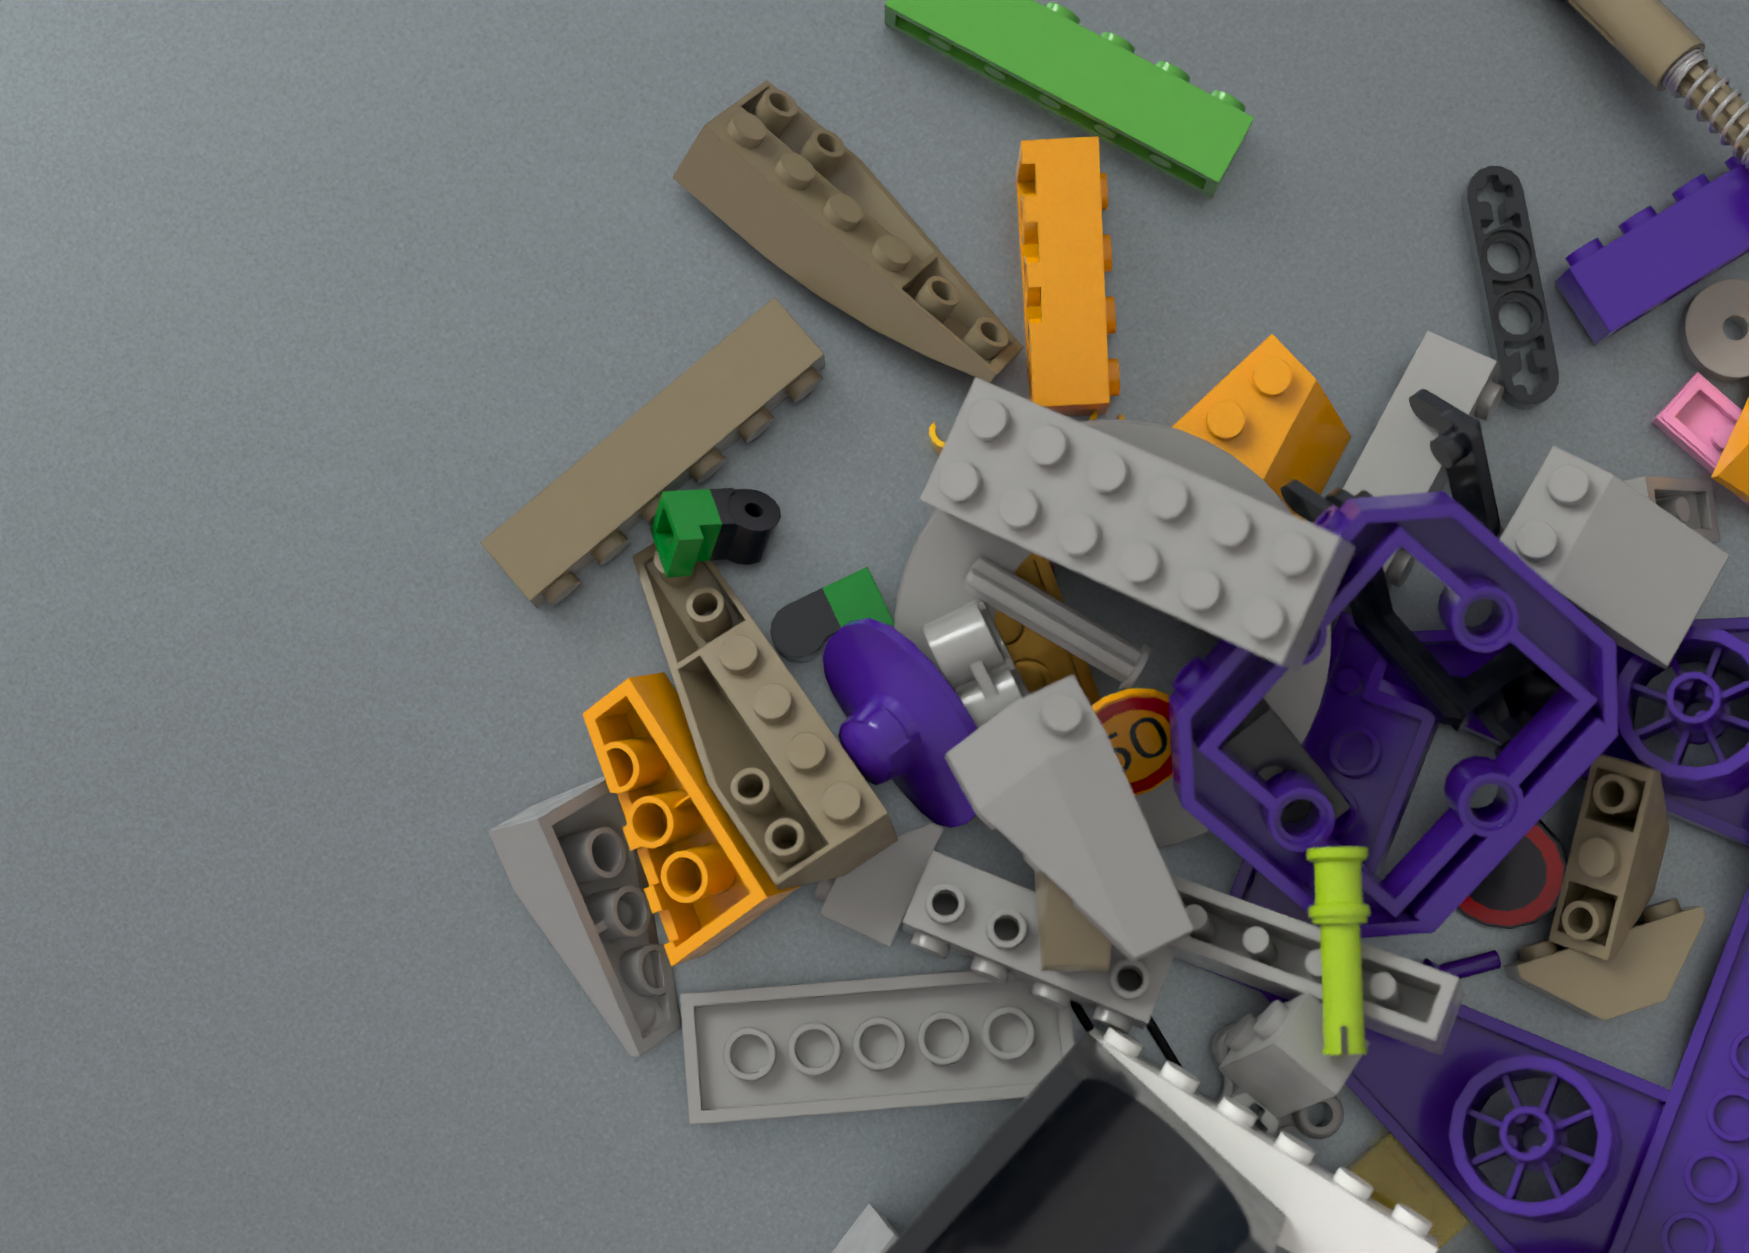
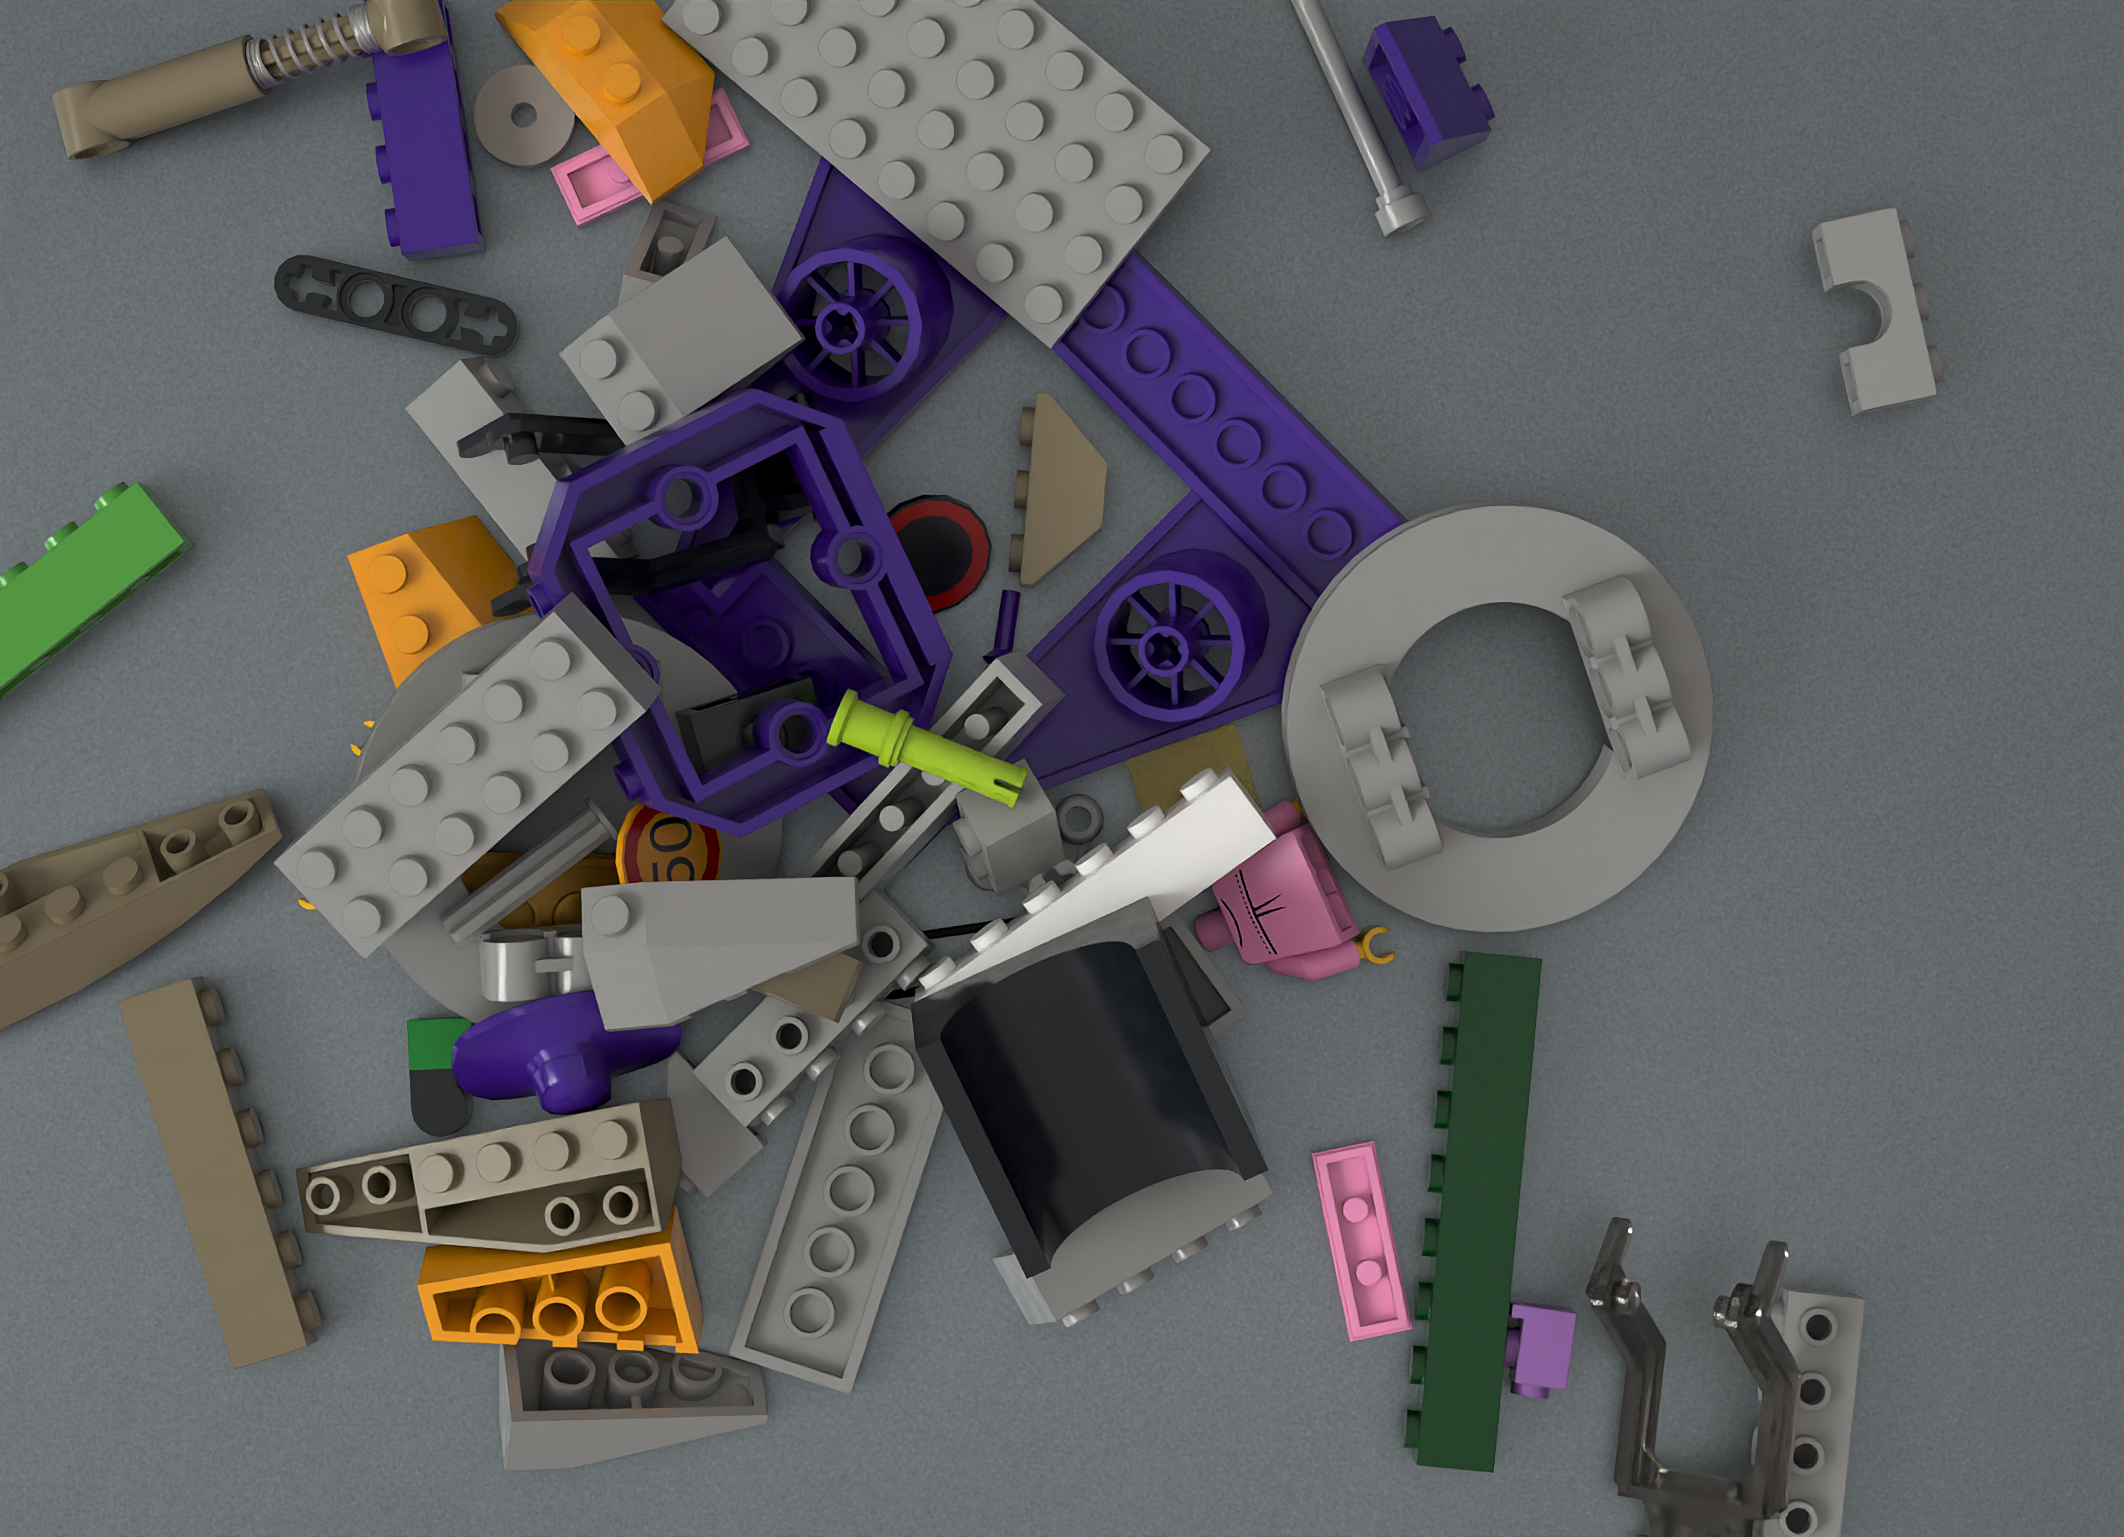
camera: 70 degrees left, 5 degrees up
leg [650,488,781,578] -> none
light orange wedge [1015,136,1120,416] -> none
dark tan slope [1548,753,1669,961] -> none

